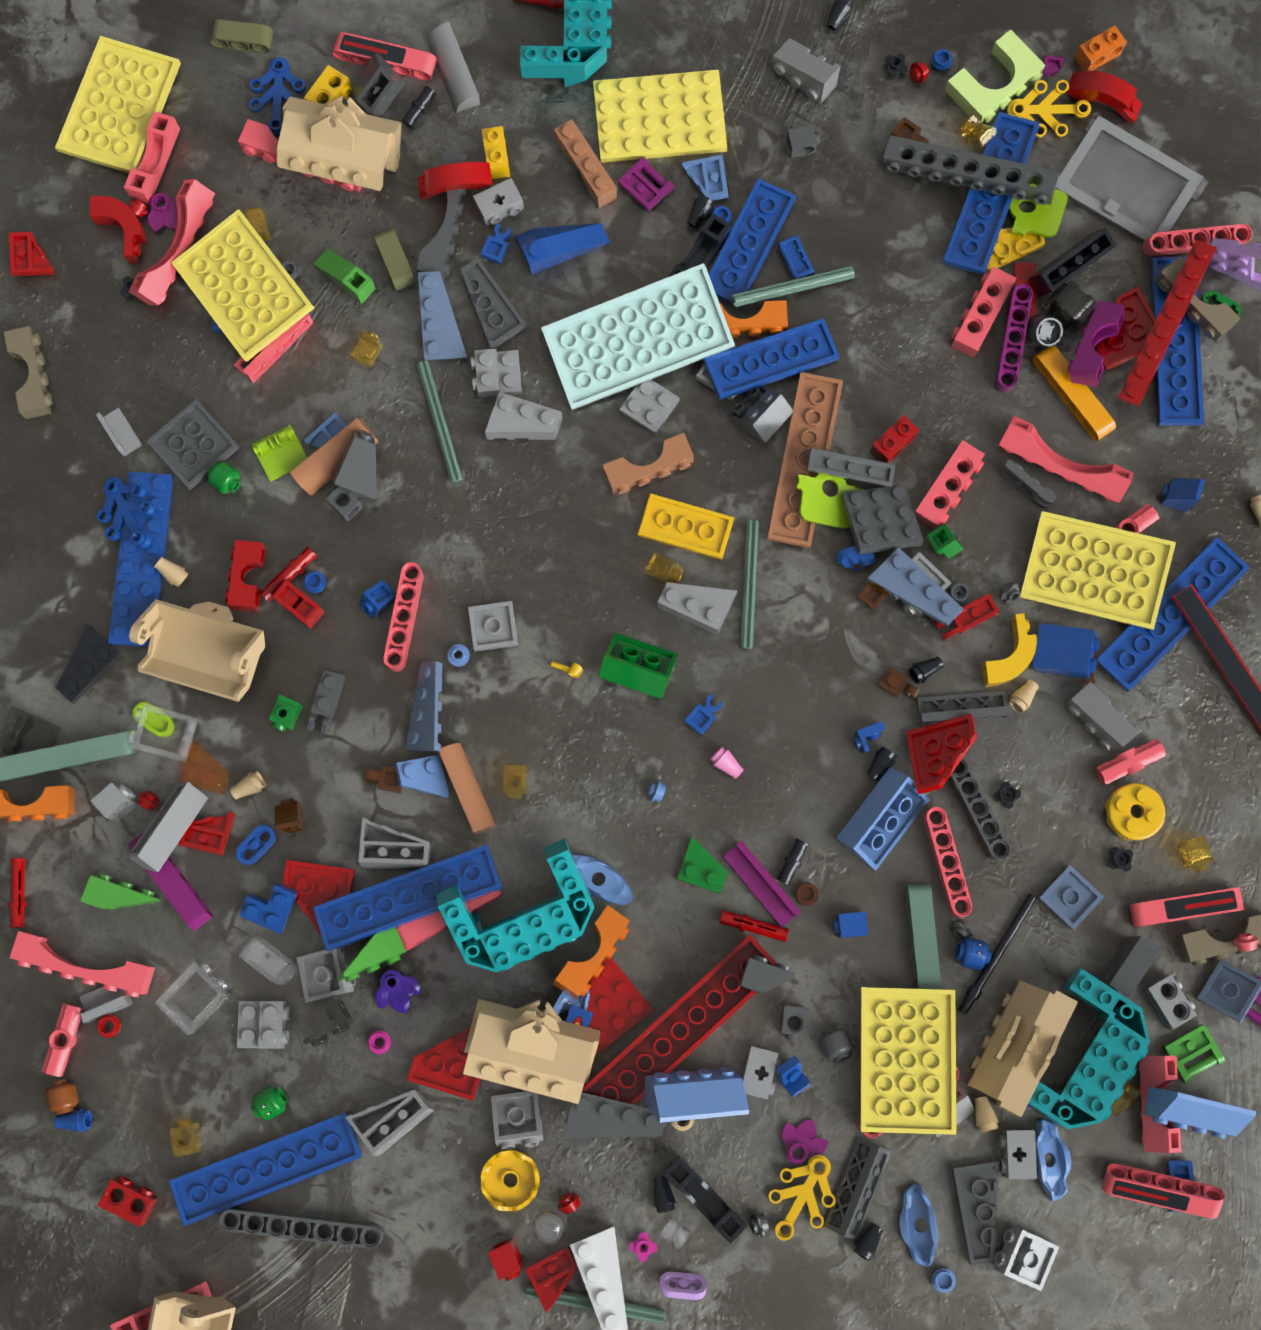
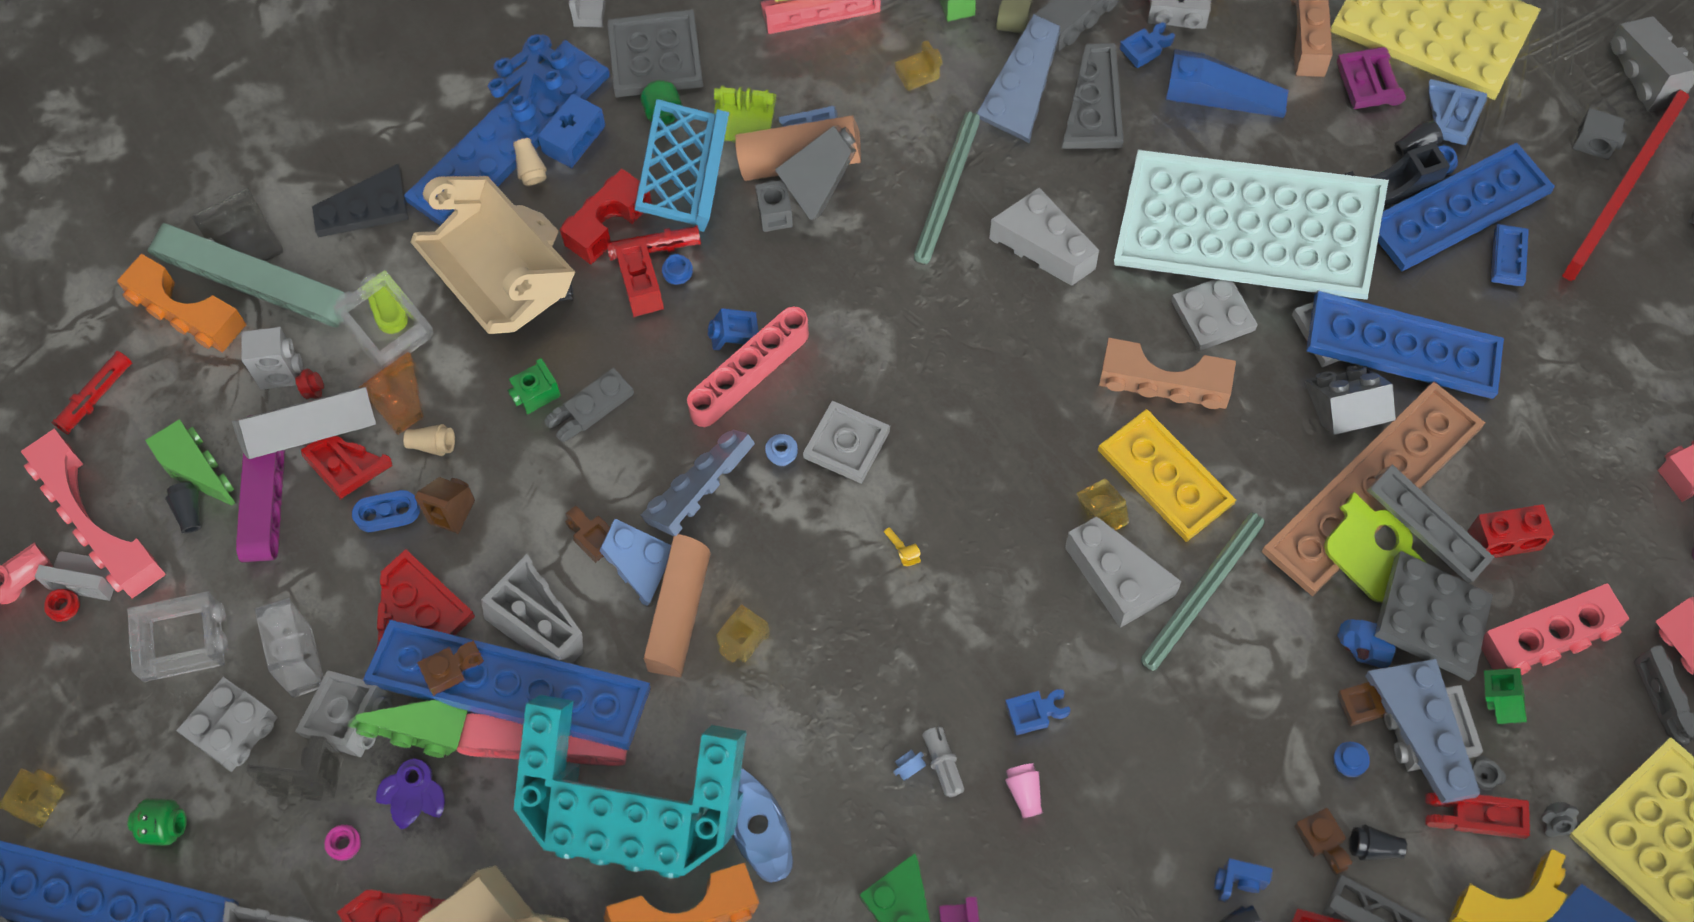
camera: 35 degrees right, 15 degrees down
blue plate [239,883,298,934] -> none
light grey plate [471,349,522,398] -> none
green slope [599,633,678,699] -> none
orange arch [720,300,788,338] -> none
sand green axle [732,266,855,307] -> none
none -> black cone [165,482,201,533]
none -> reddish brown plate [417,641,484,696]
none -> blue brick [538,93,606,168]
none -> dark azure fence [634,99,729,232]
none -> light grey axle [922,727,964,797]
none -> blue plate [1333,741,1370,777]
none -> red tile [1562,89,1689,282]

